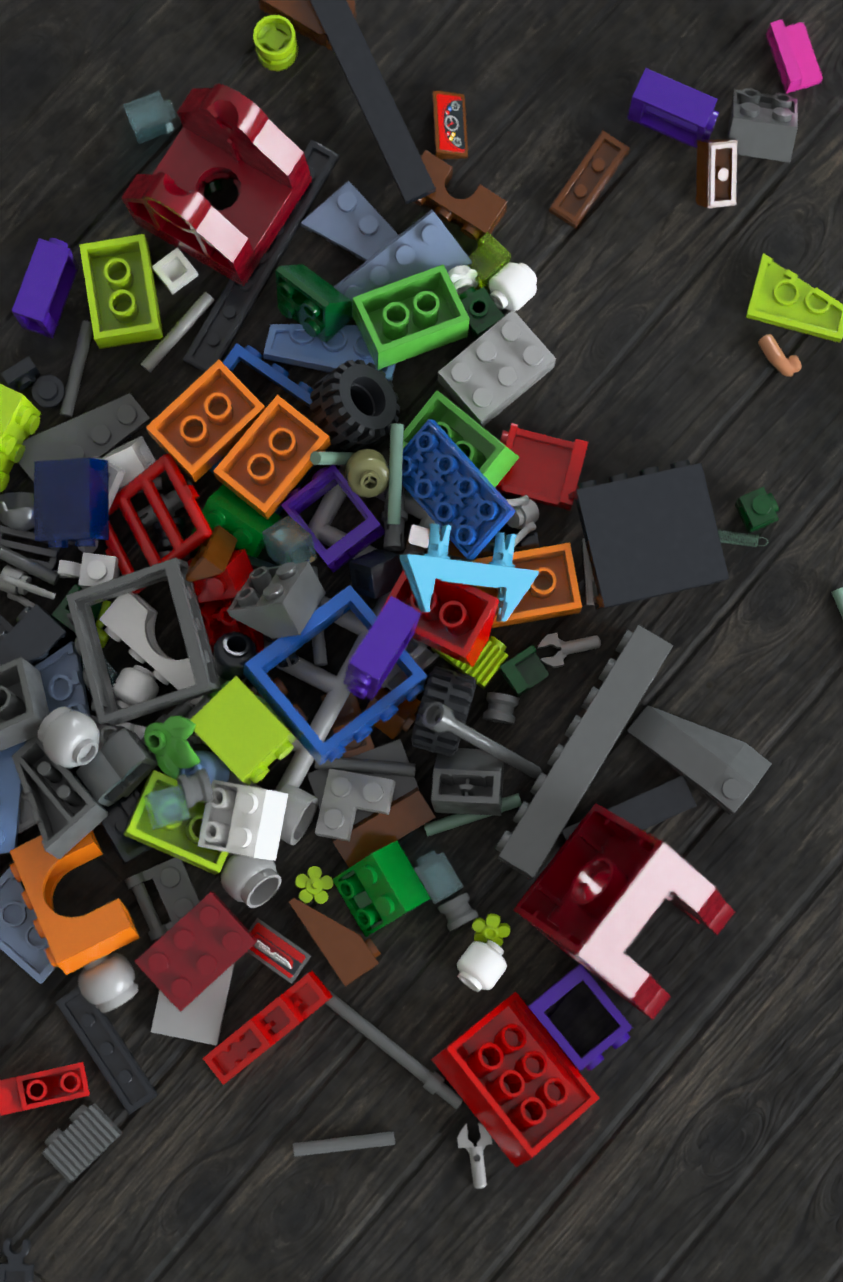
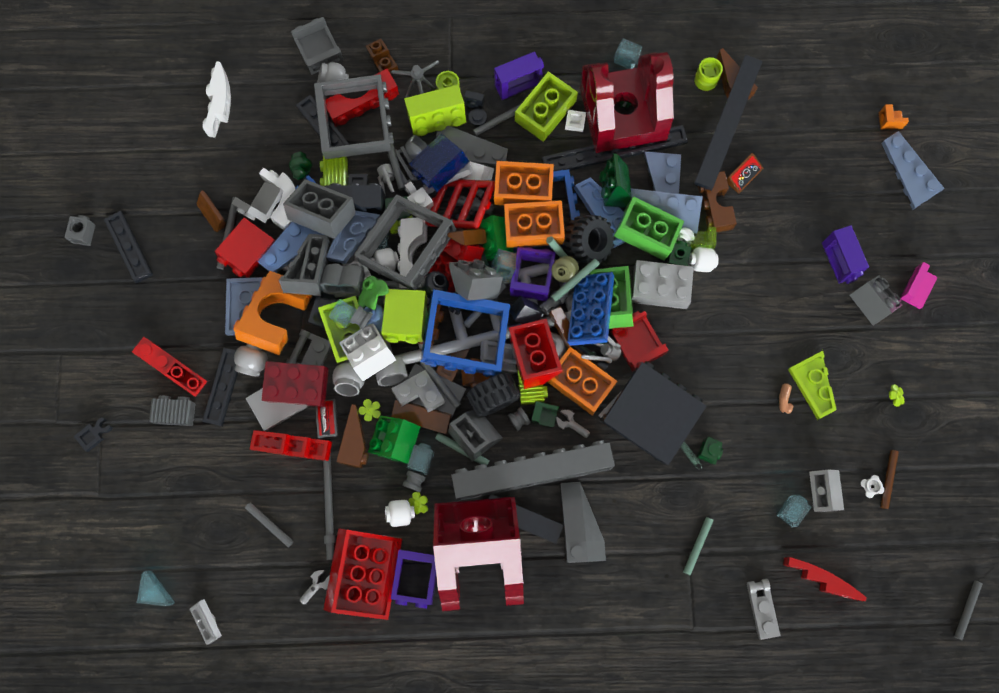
camera: 45 degrees right, 5 degrees down
light grey piece [38,706,100,768] -> none
light grey bar [141,292,214,373] -> none
dark purple window [343,596,421,700] -> none
medium azure hose [400,524,539,622] -> none
dark grey piece [423,702,541,779] -> none
reddish brown tile [549,131,630,229] -> none
reddish brown slope [696,139,737,208] -> none

